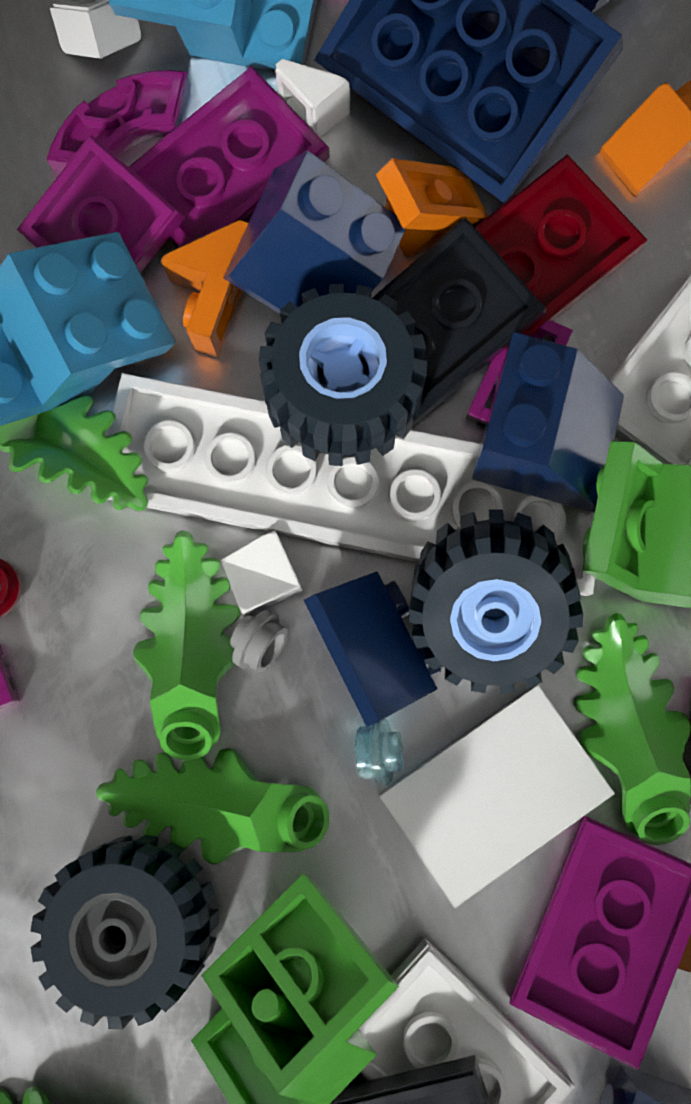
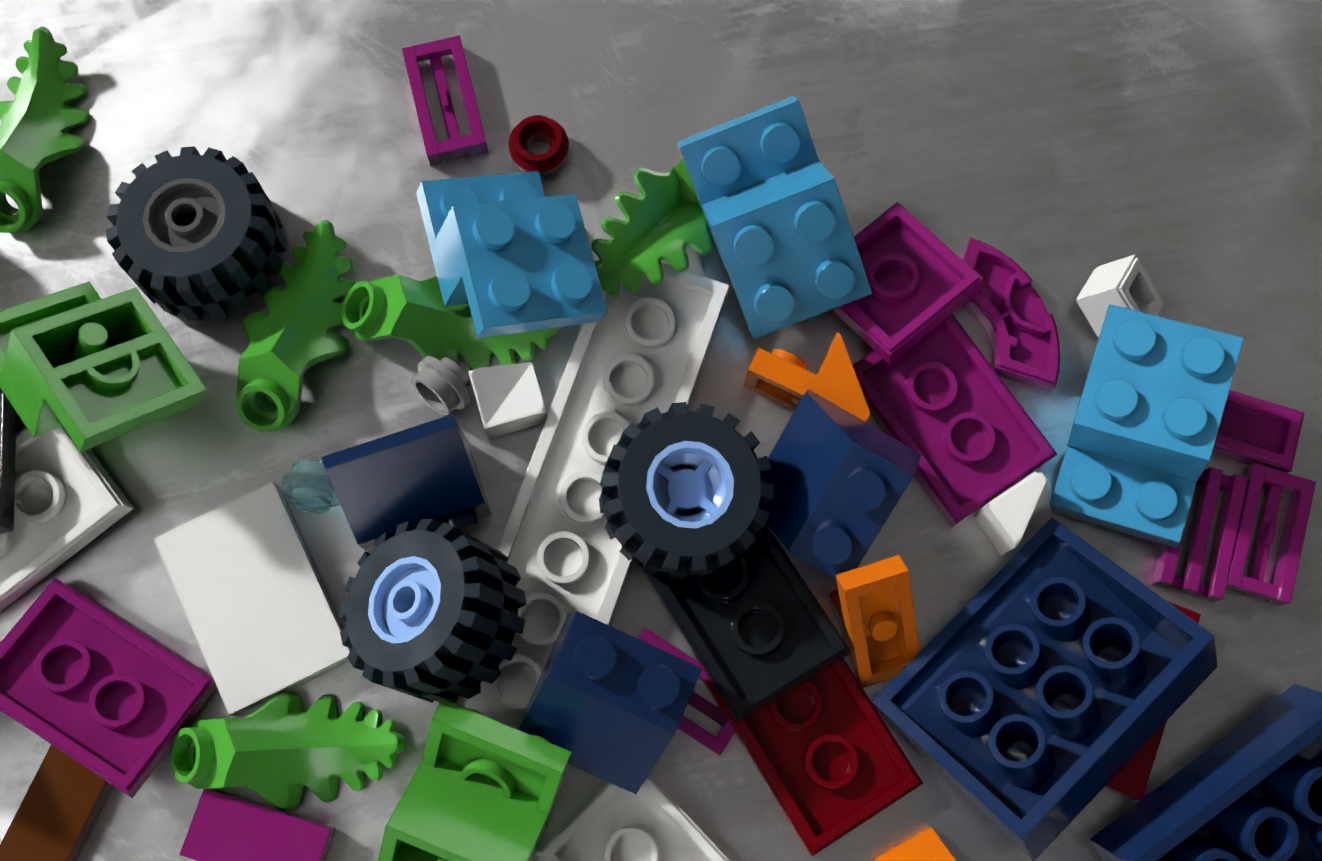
camera: 90 degrees right, 5 degrees down
none -> dark azure bracket [416,171,608,338]

